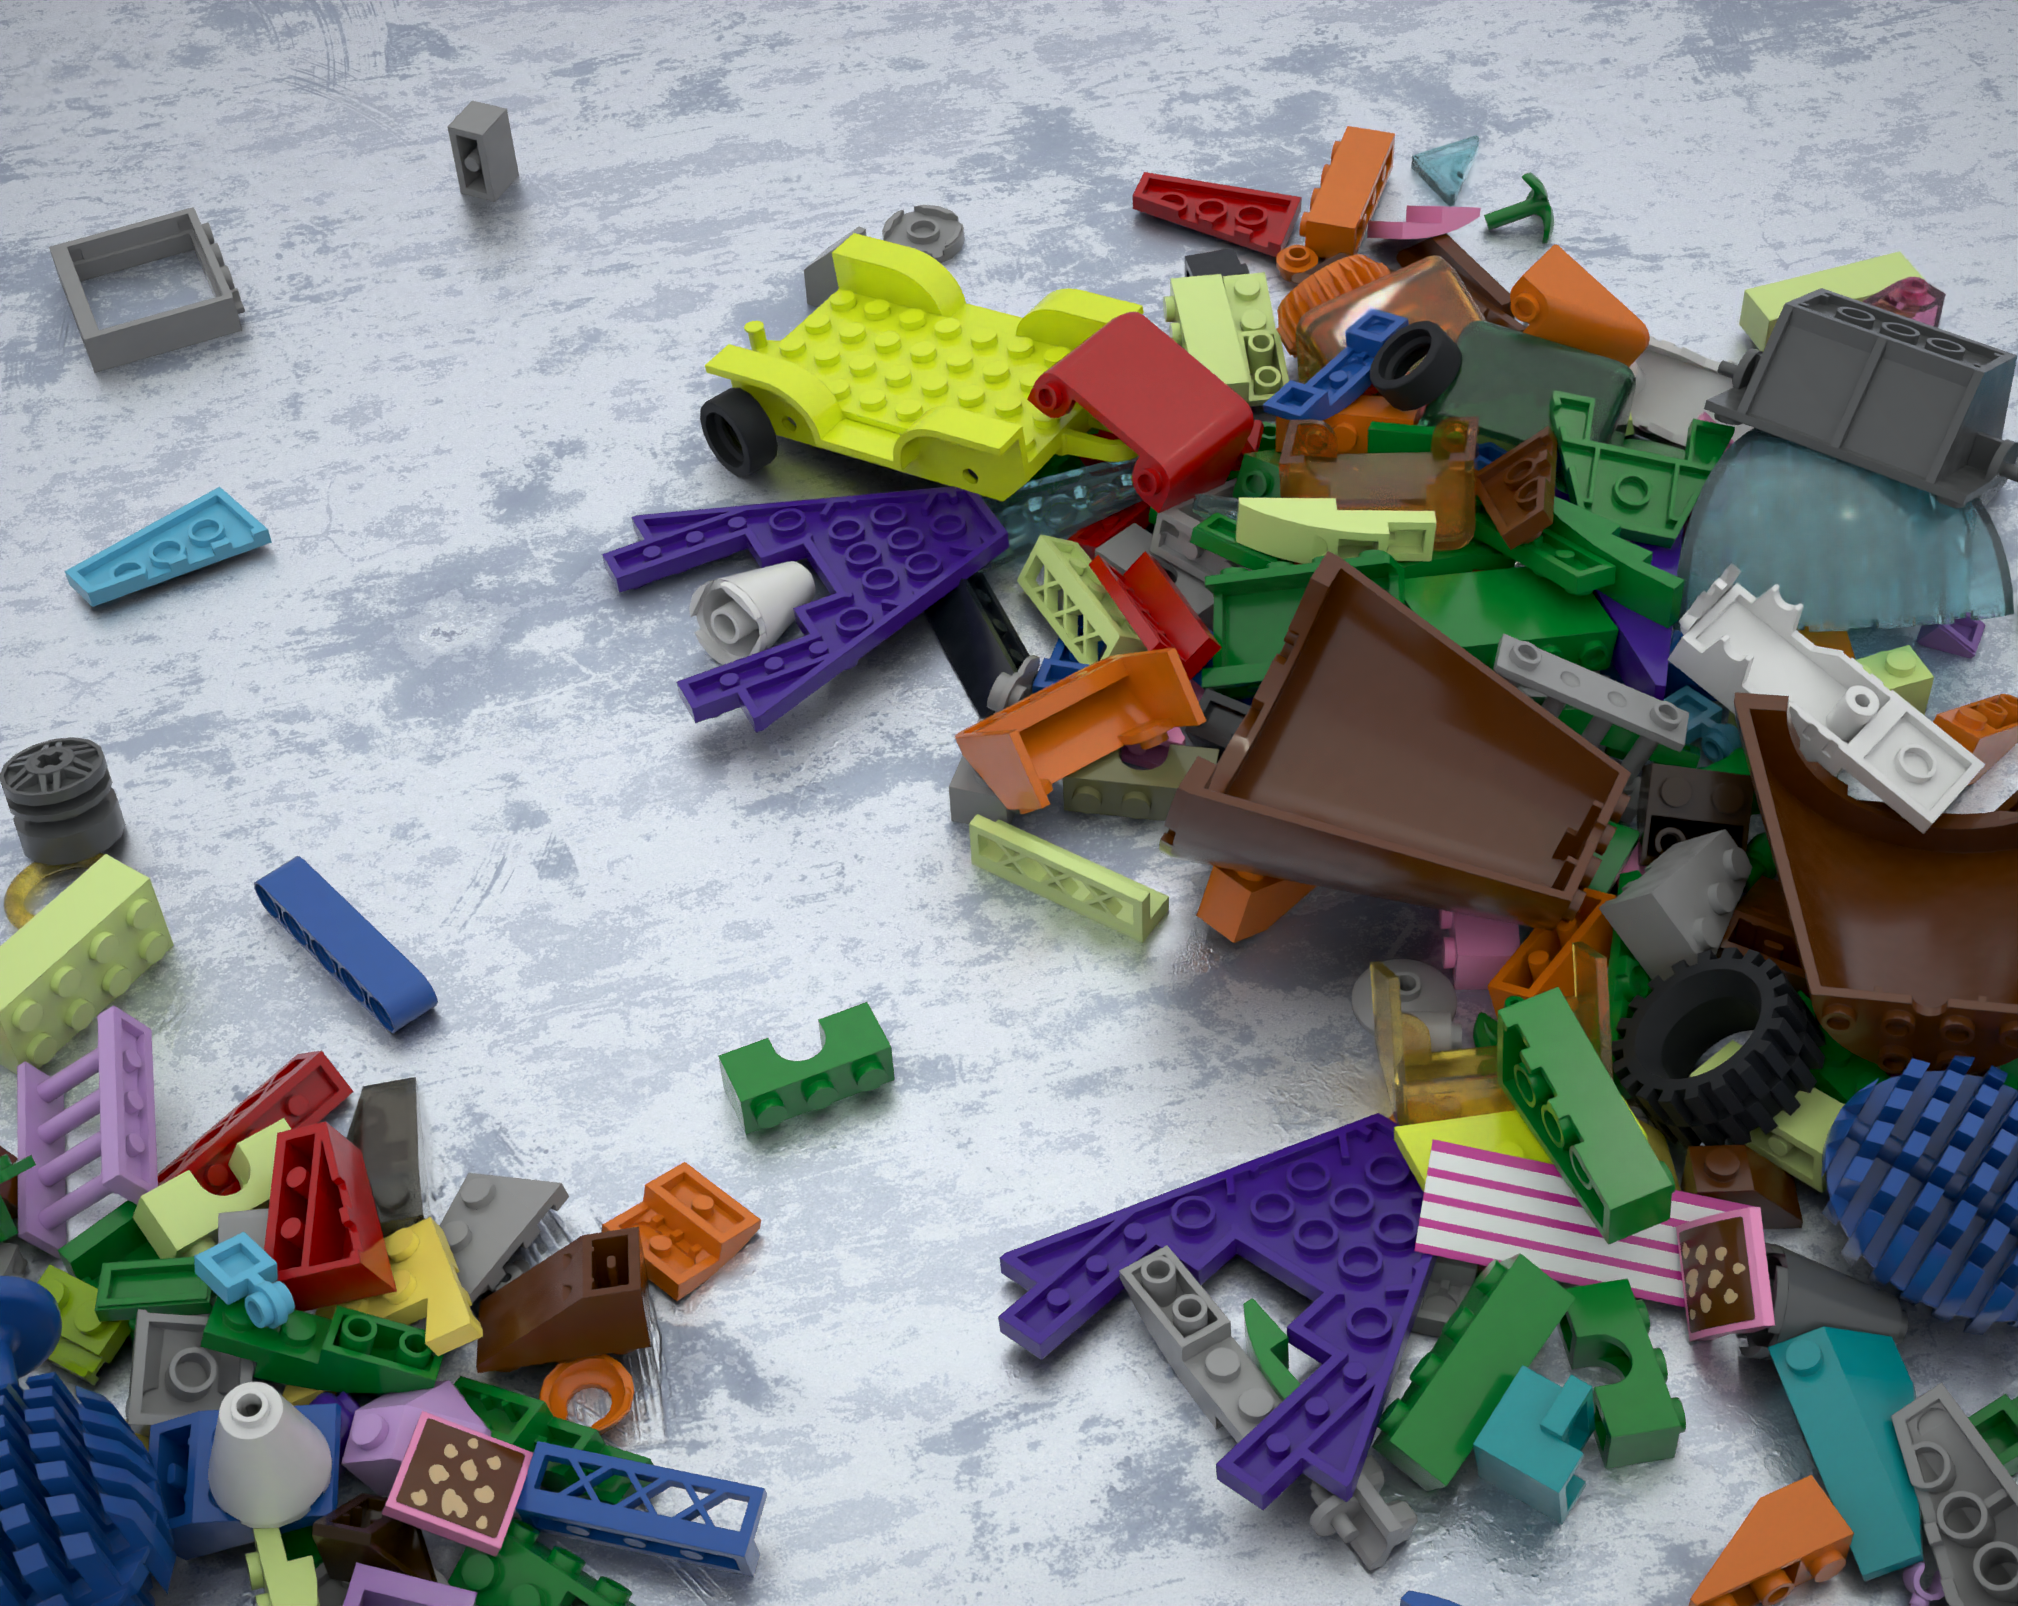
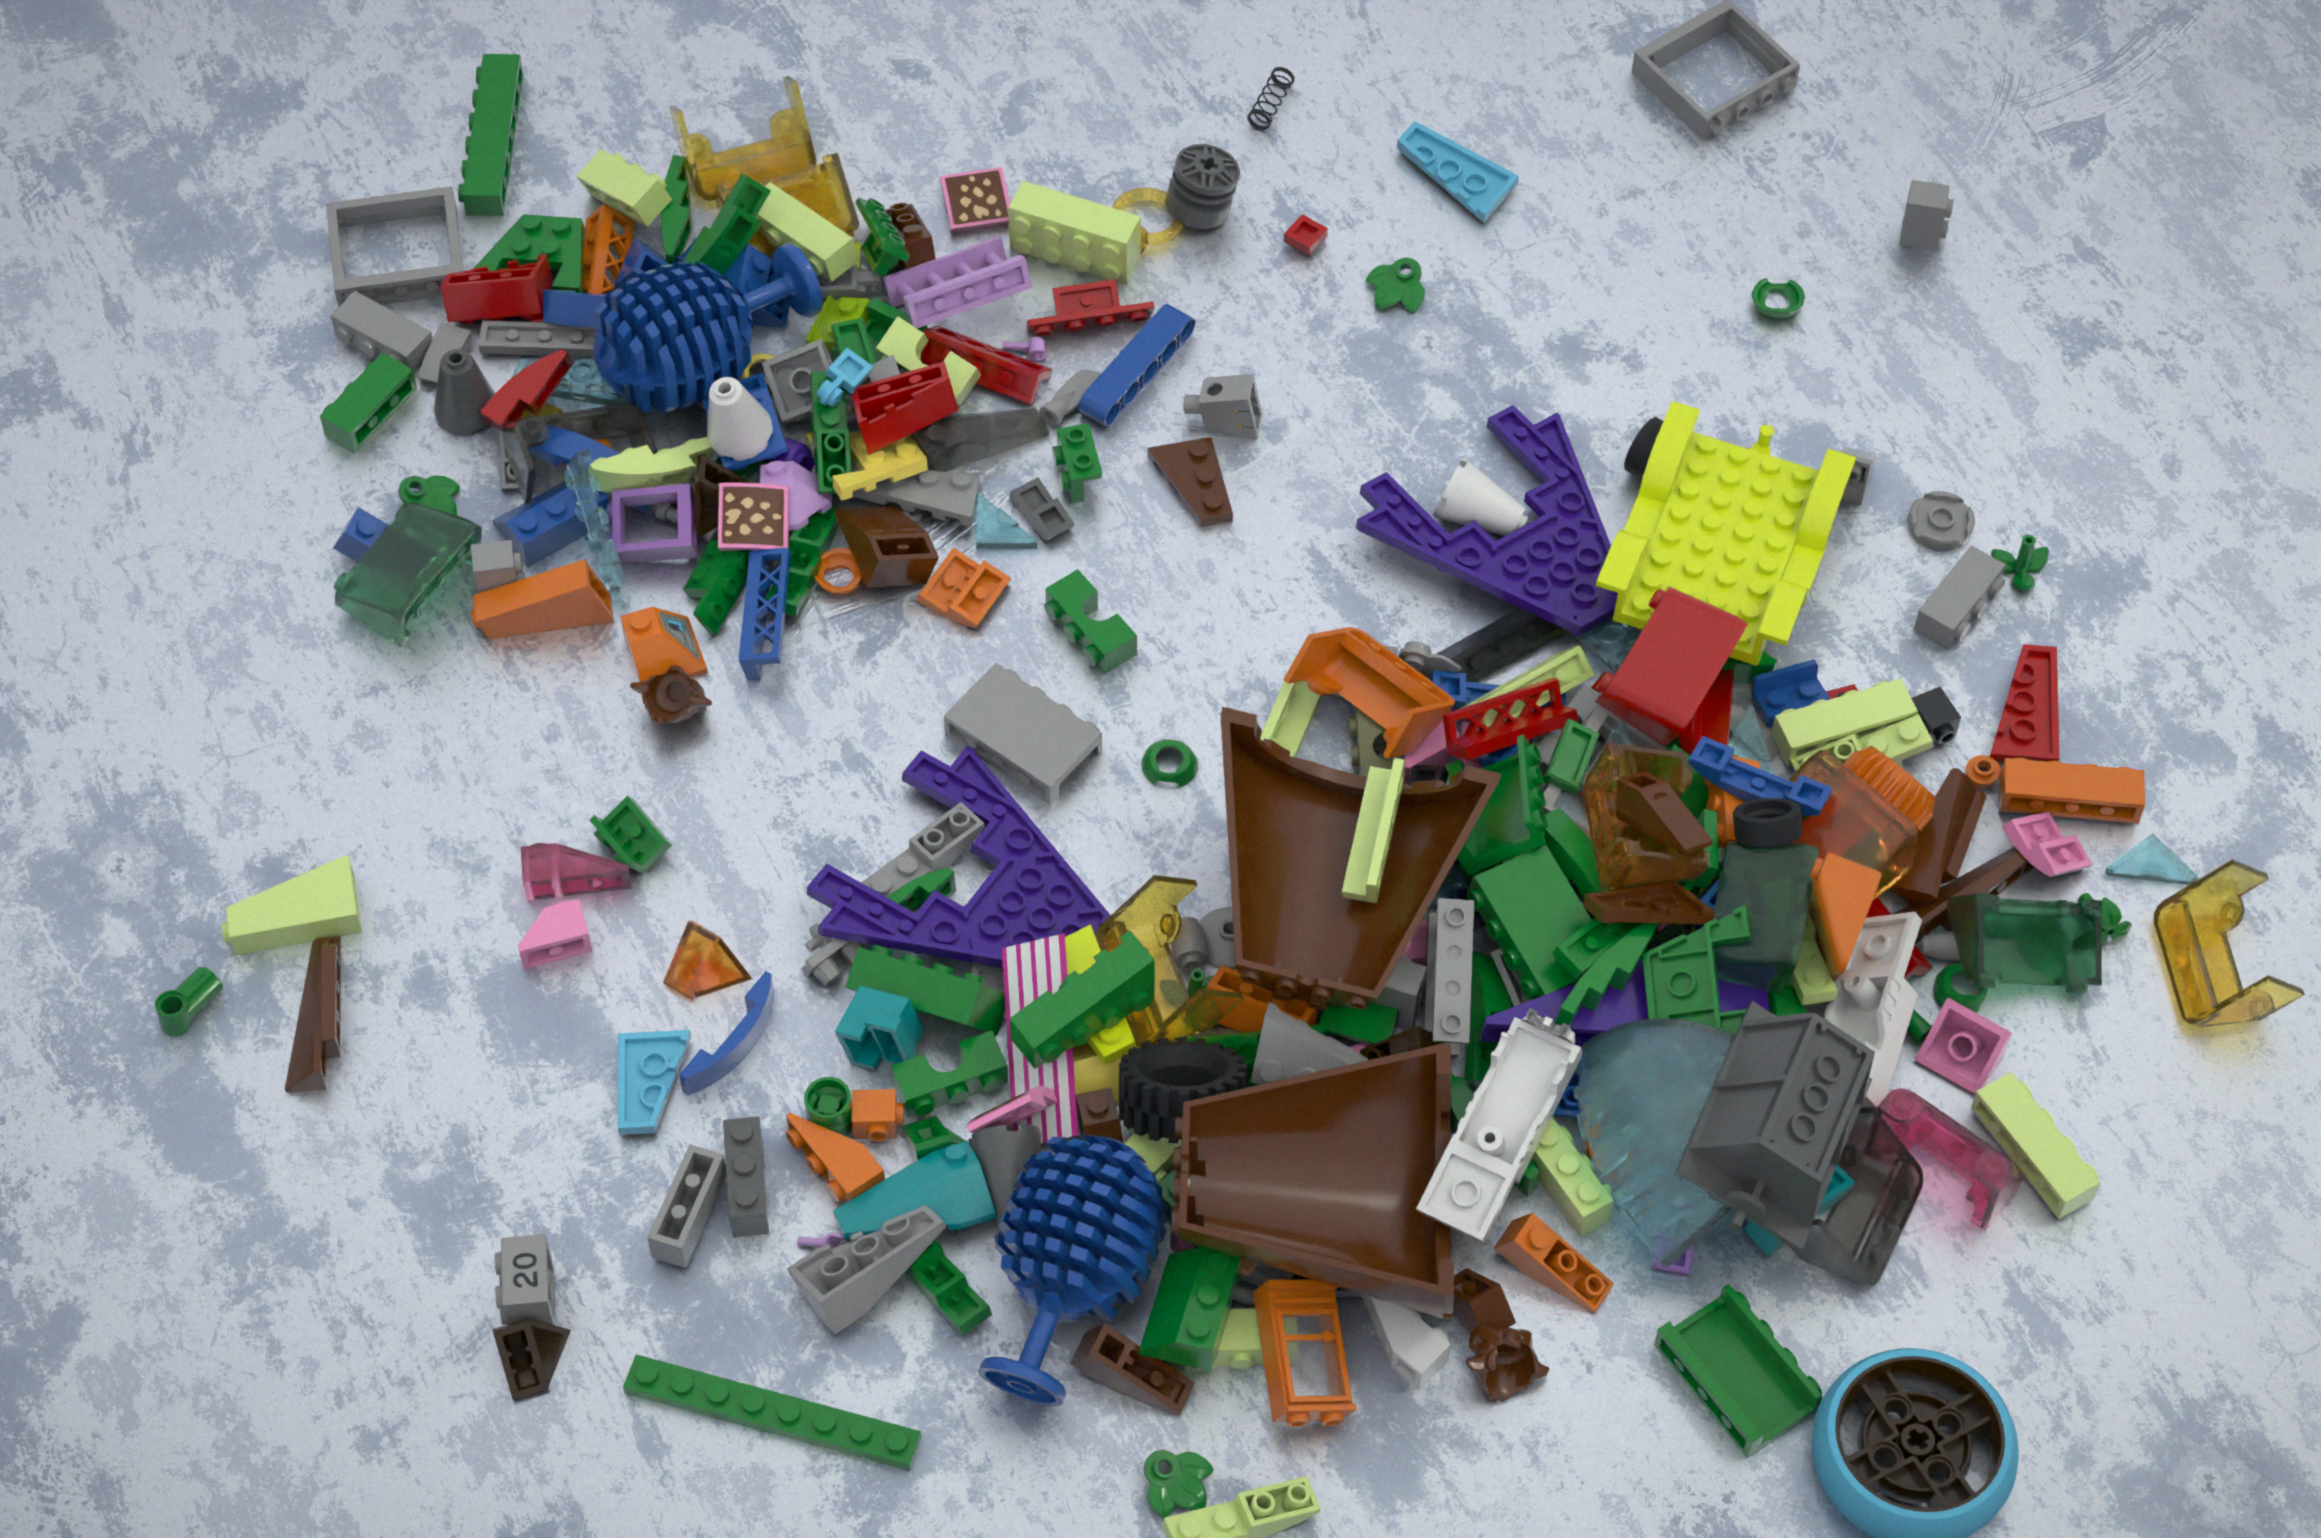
camera: 75 degrees right, 10 degrees up
yellowish green slope [1236,498,1437,564] -> none
none -> green wheel [804,1077,852,1137]
none -> orange brick [852,1089,904,1142]
none -> green slope [902,1116,966,1162]
none -> light grey panel [944,663,1102,806]
none -> clear light blue tile [976,493,1038,549]
none -> lavender hand [1002,336,1047,362]
none -> dark grey slope [1009,477,1074,541]
none -> red bracket [1026,279,1155,336]
none -> light grey piece [1039,370,1101,427]
none -> green bracket [1052,423,1102,504]
none -> green piece [1141,739,1198,786]
none -> reddish brown wing [1148,437,1233,527]
none -> light grey torso [1183,374,1263,439]
none -> red plate [1284,214,1328,256]
none -> yellowish green fence [1342,758,1404,903]
none -> green plate [1365,258,1425,313]
none -> reddish brown slope [1616,771,1713,855]
none -> green piece [1752,278,1805,319]
none -> light grey brick [1914,545,2006,649]
none -> bright pink slope [1915,998,2012,1094]
none -> clear green windscreen [1947,893,2102,994]
none -> green plant [1991,535,2049,591]
none -> clear yellow windscreen [2153,859,2305,1027]

